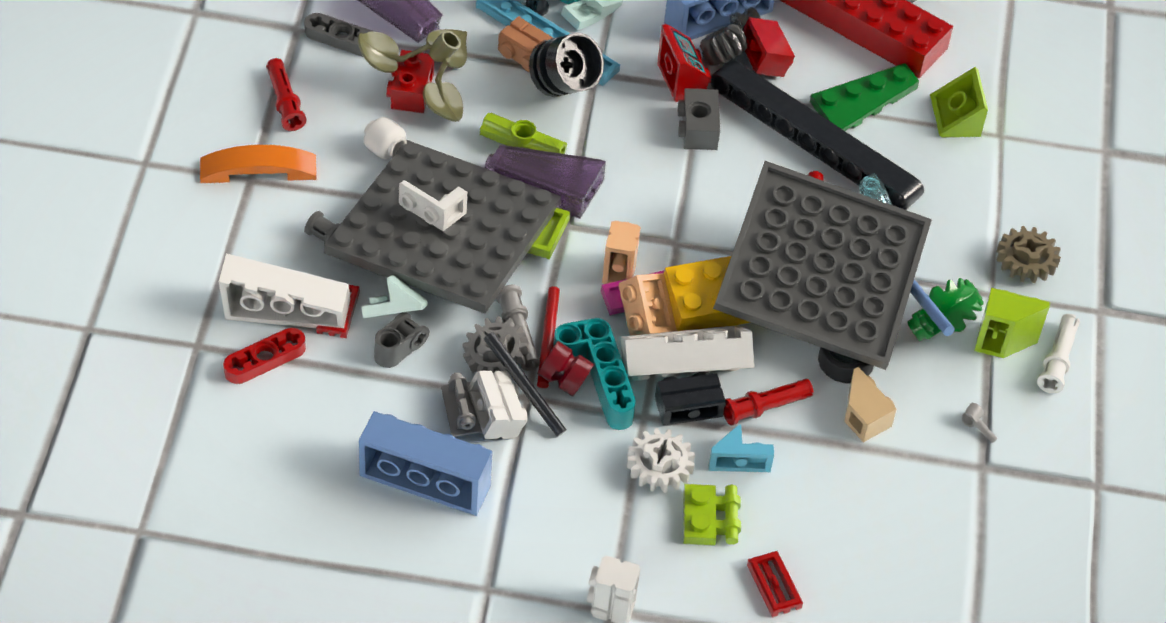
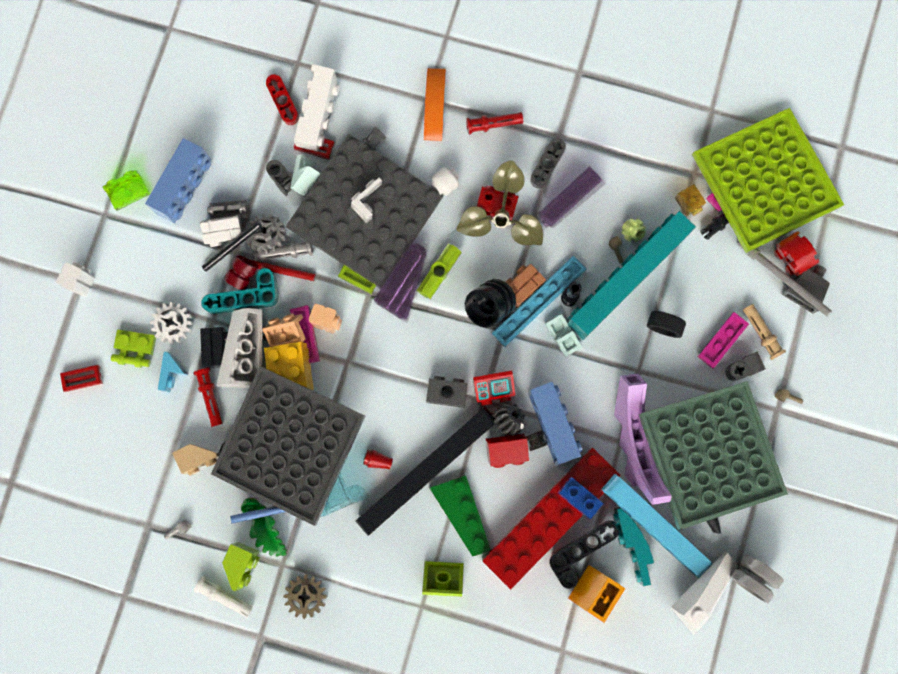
camera: 105 degrees right, 30 degrees up
none -> clear neon green bracket [102,170,150,211]

